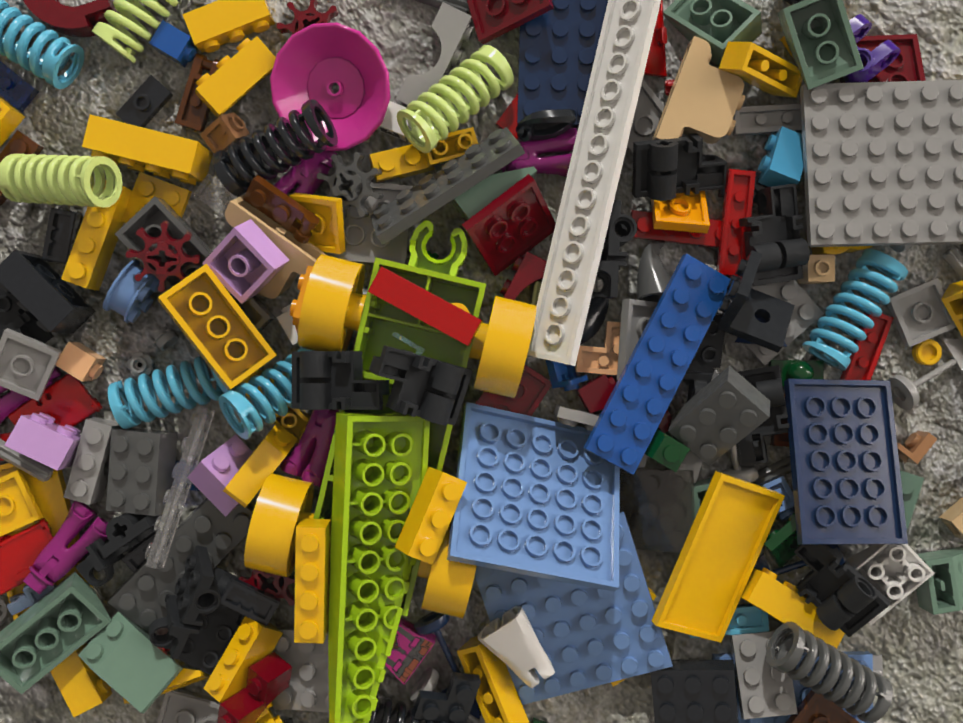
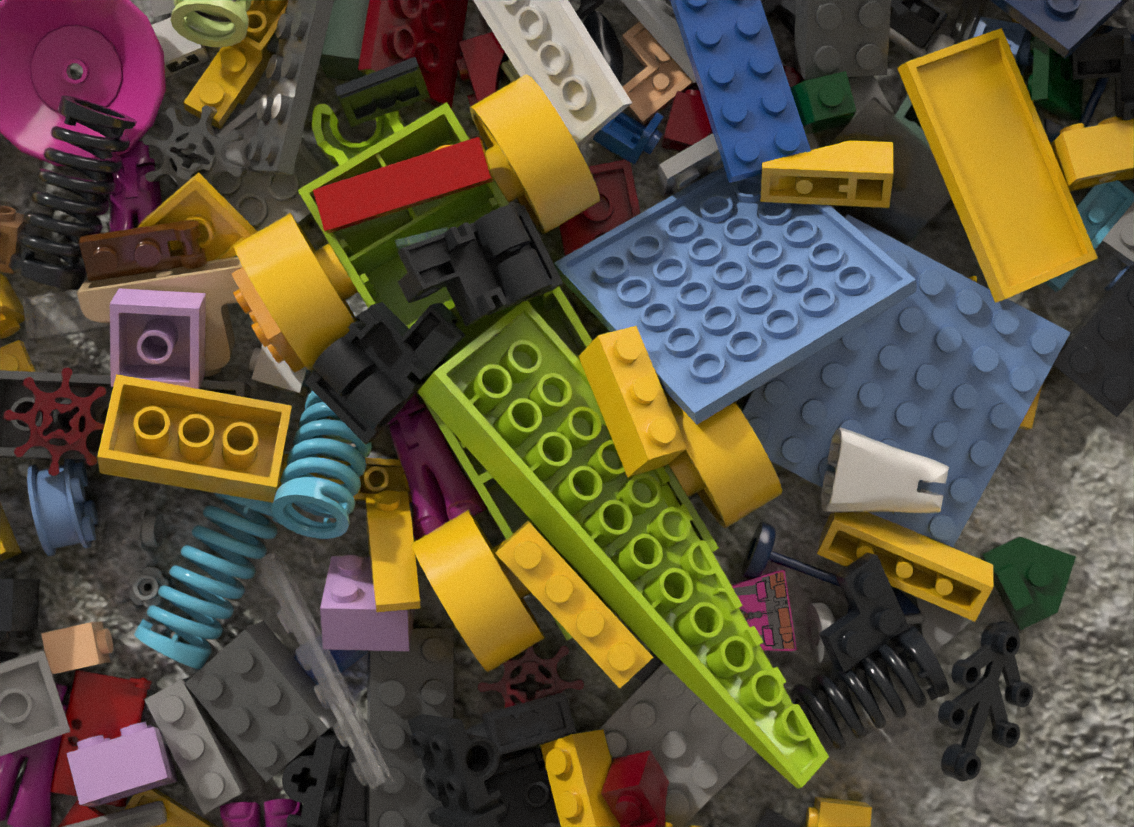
camera: 40 degrees left, 5 degrees down
none -> plate [335,57,430,127]
none -> yellow slope [760,140,893,208]

